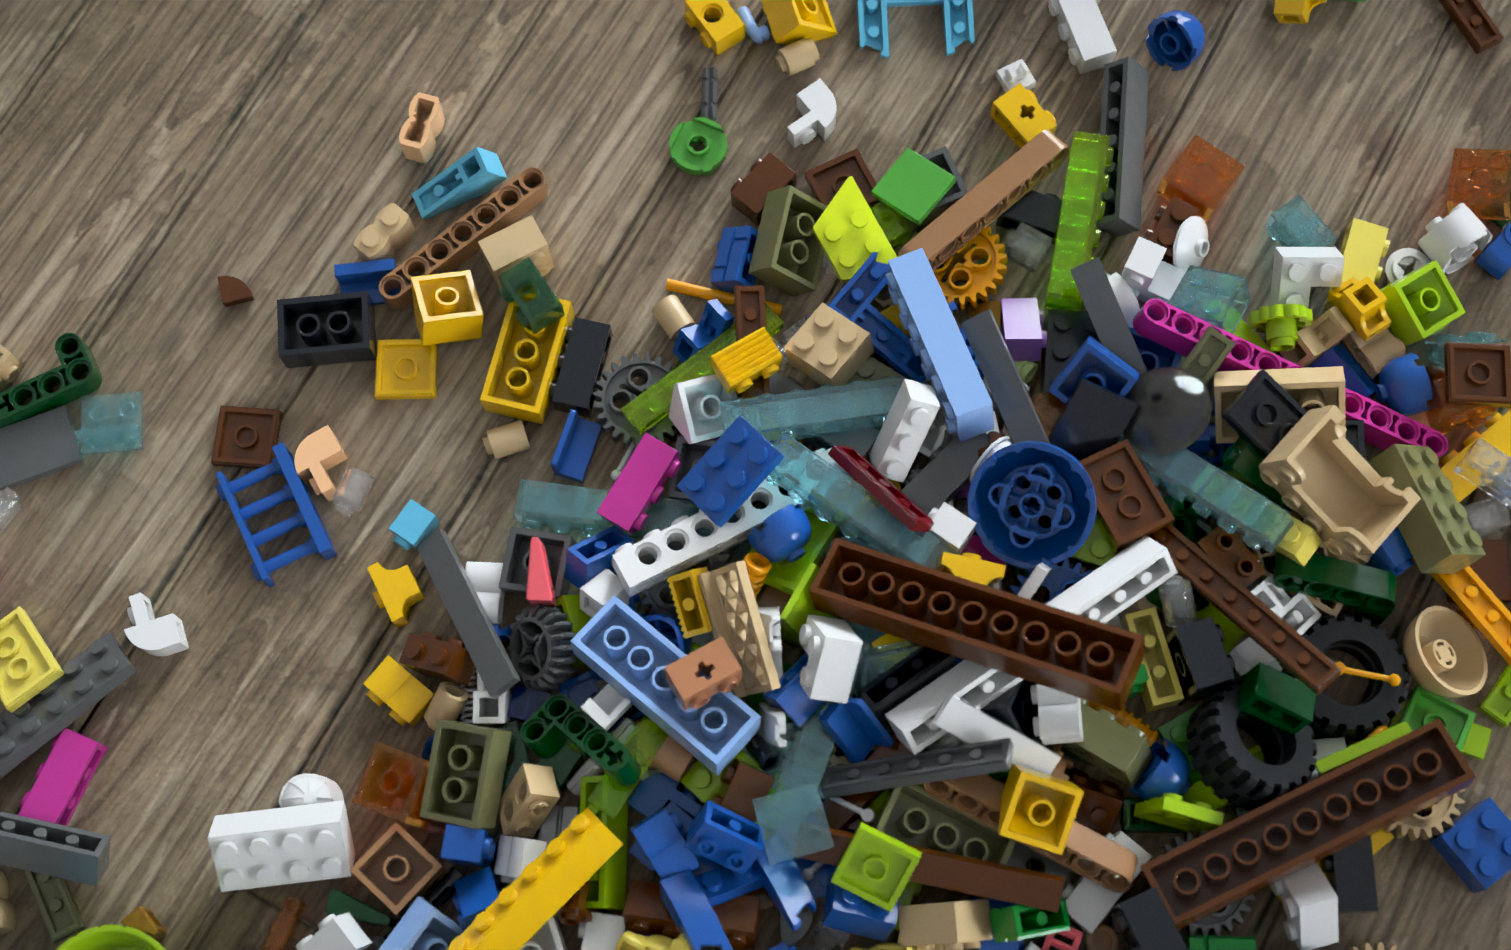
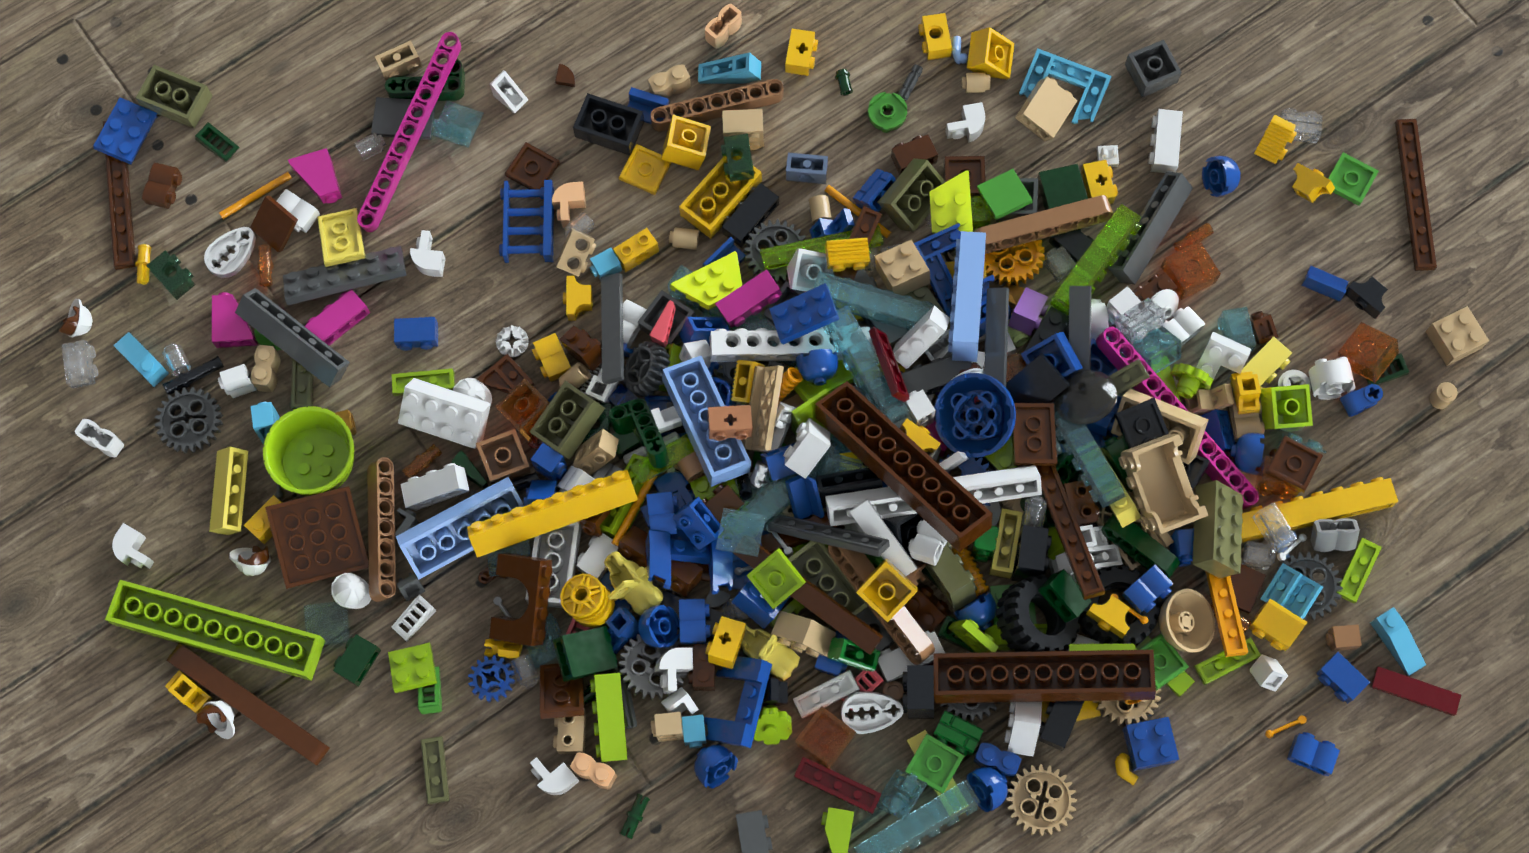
camera: 25 degrees right, 0 degrees up
none -> dark pink beam [357,32,461,232]
none -> lime plate [391,368,455,396]
none -> blue brick [394,317,438,351]
none -> reddish brown wing [477,354,534,398]
none -> white slope [490,70,528,113]
none -> white gear [496,325,529,357]
none -> tan brick [555,228,596,277]
none -> light orange bar [611,470,658,547]
none -> yellow brick [613,227,659,273]
none -> neon yellow wing [670,251,742,310]
none -> yellow brick [785,29,818,76]
none -> sand blue brick [786,153,828,184]
none -> dark green pin [835,69,853,96]
none -> tan brick [1015,76,1078,142]
none -> dark green brick [1037,164,1088,210]
none -> yellow brick [1086,596,1130,639]
none -> clear brick [1115,298,1165,344]
none -> yellow arm [1115,753,1139,785]
none -> blue brick [1122,565,1173,614]
none -> white brick [1156,306,1205,353]
none -> clear orange pin [1173,222,1214,255]
none -> reddish brown bracket [1245,311,1278,344]
none -> blue panel [1301,266,1349,302]
none -> black brick [1345,277,1388,319]

